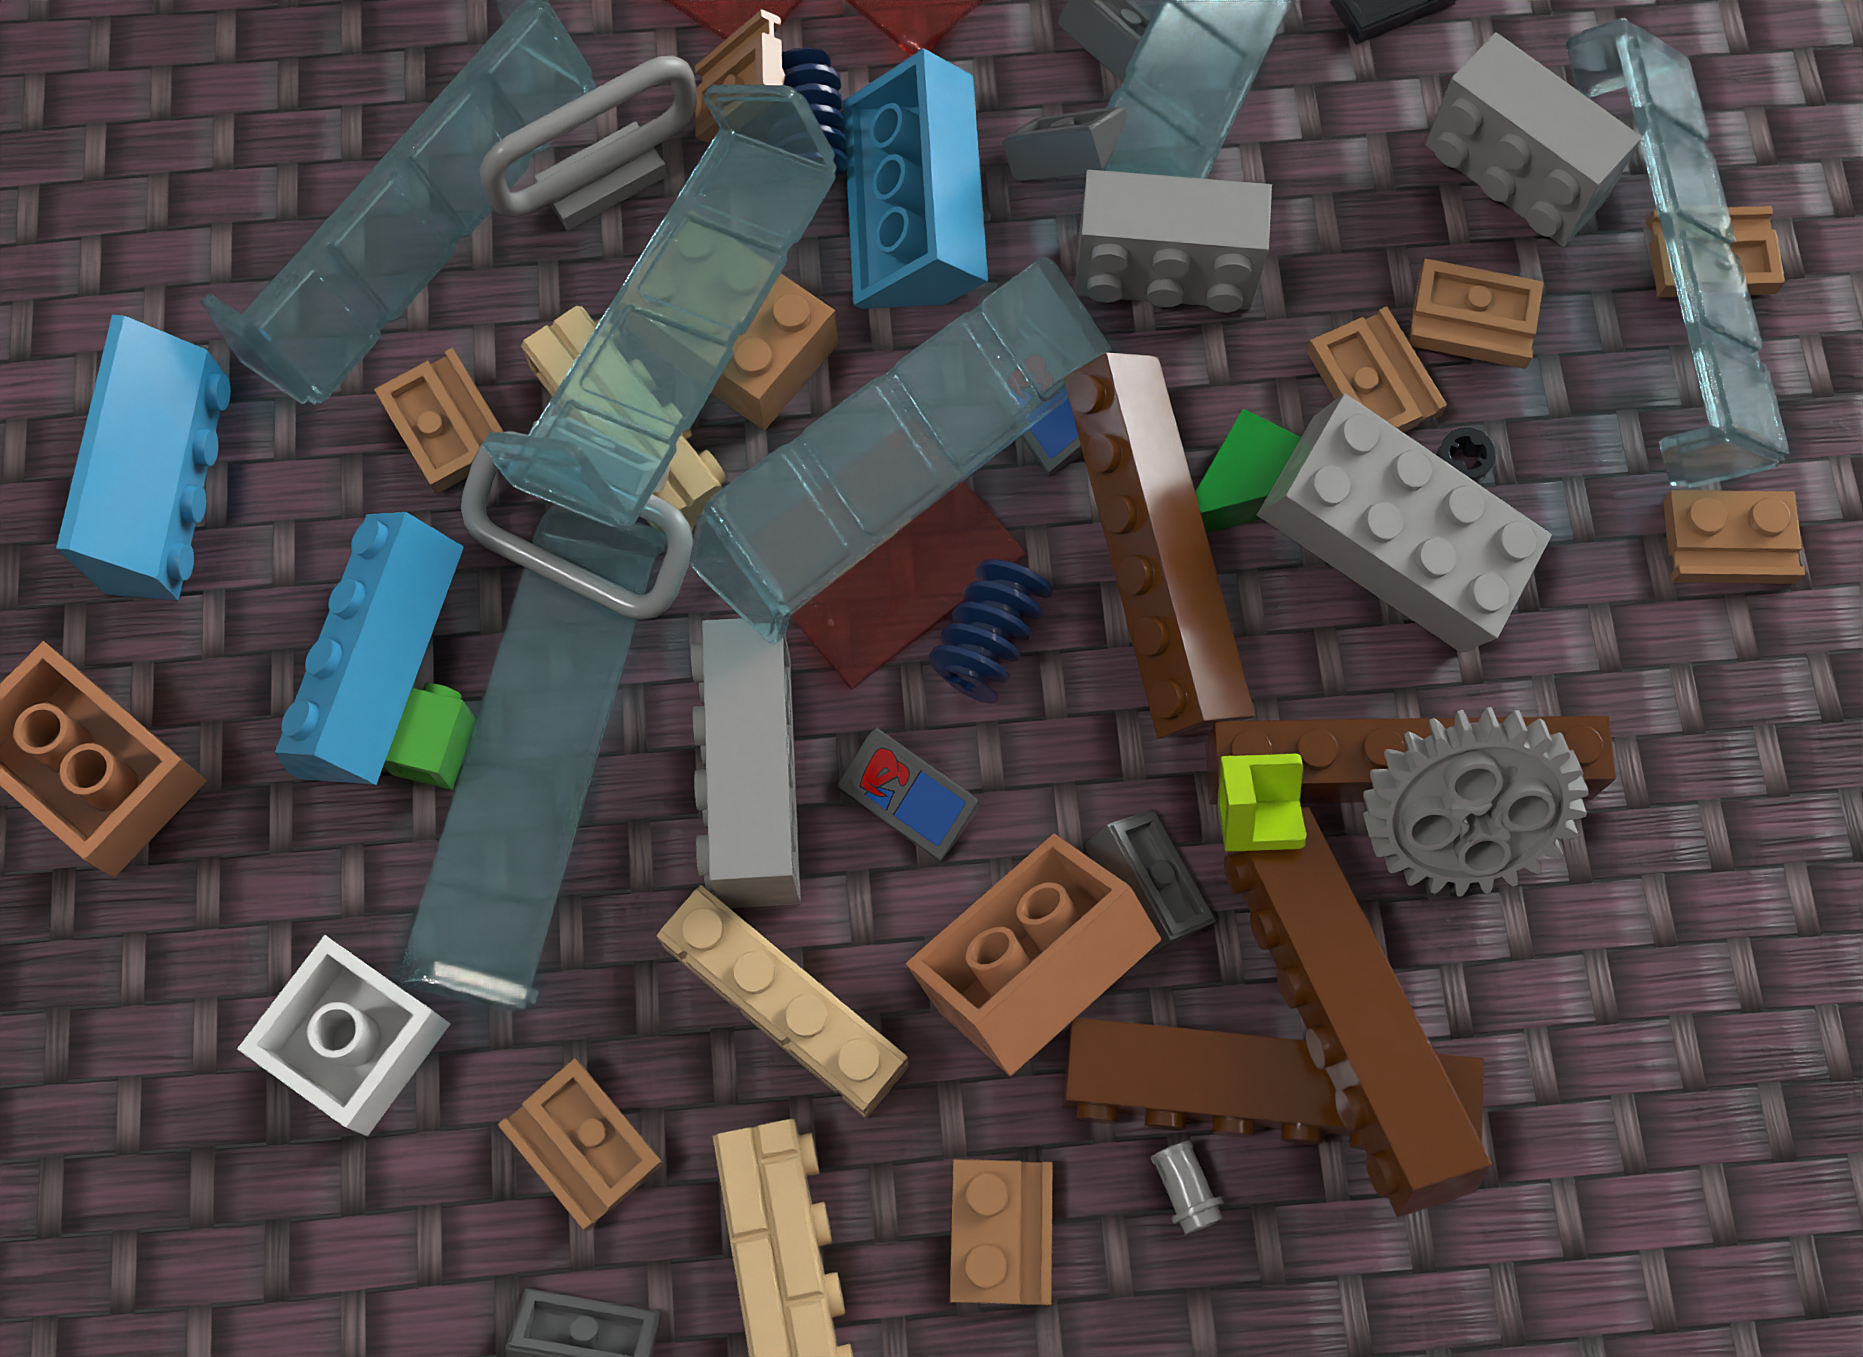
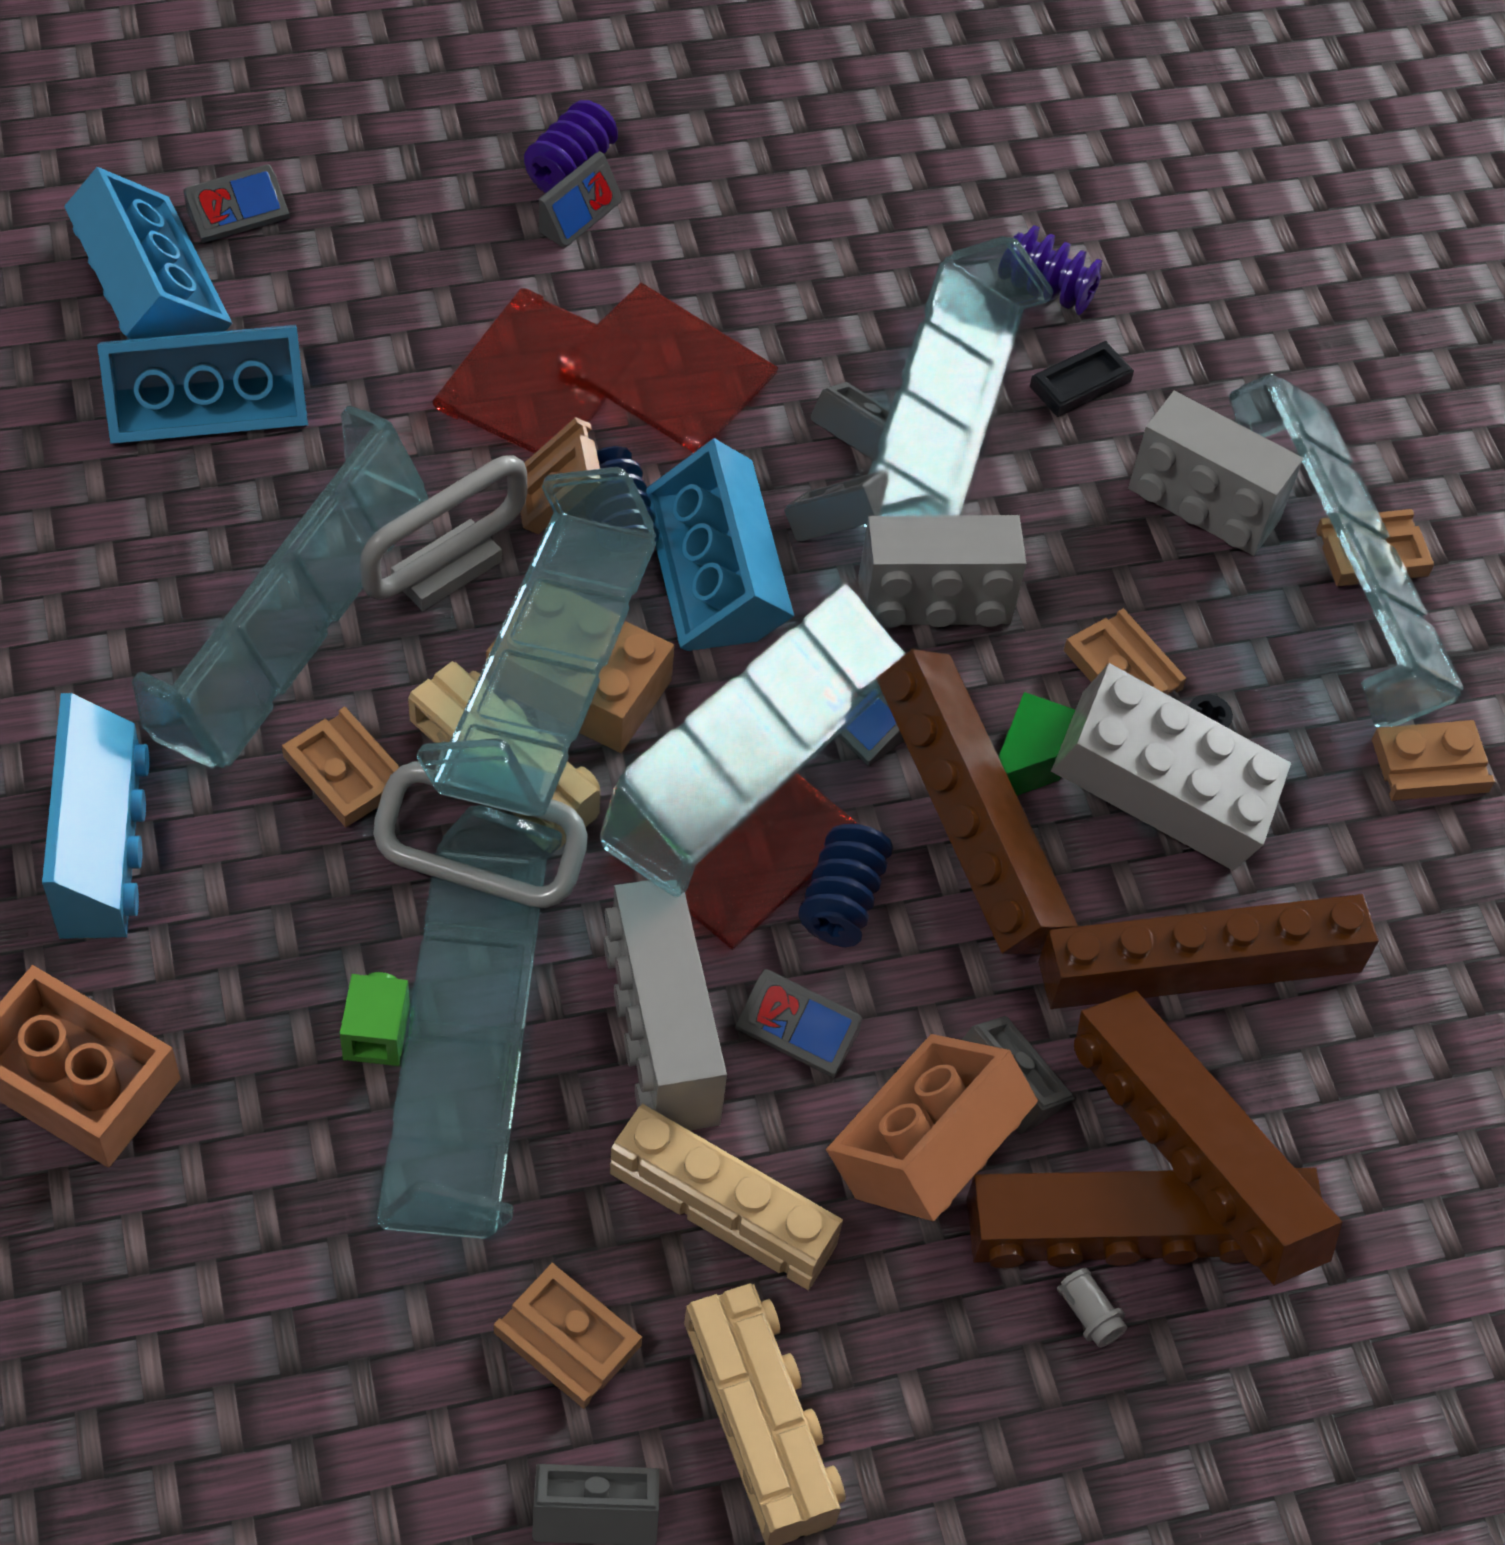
camera: 15 degrees left, 15 degrees down
white brick [238,935,451,1136] -> none
dark azure slope [275,512,464,785] -> none
medium nougat plate [950,1159,1052,1305] -> none
lime panel [1218,754,1306,852] -> none
light grey gear [1363,707,1589,896] -> none
medium nougat plate [1408,258,1544,369] -> none

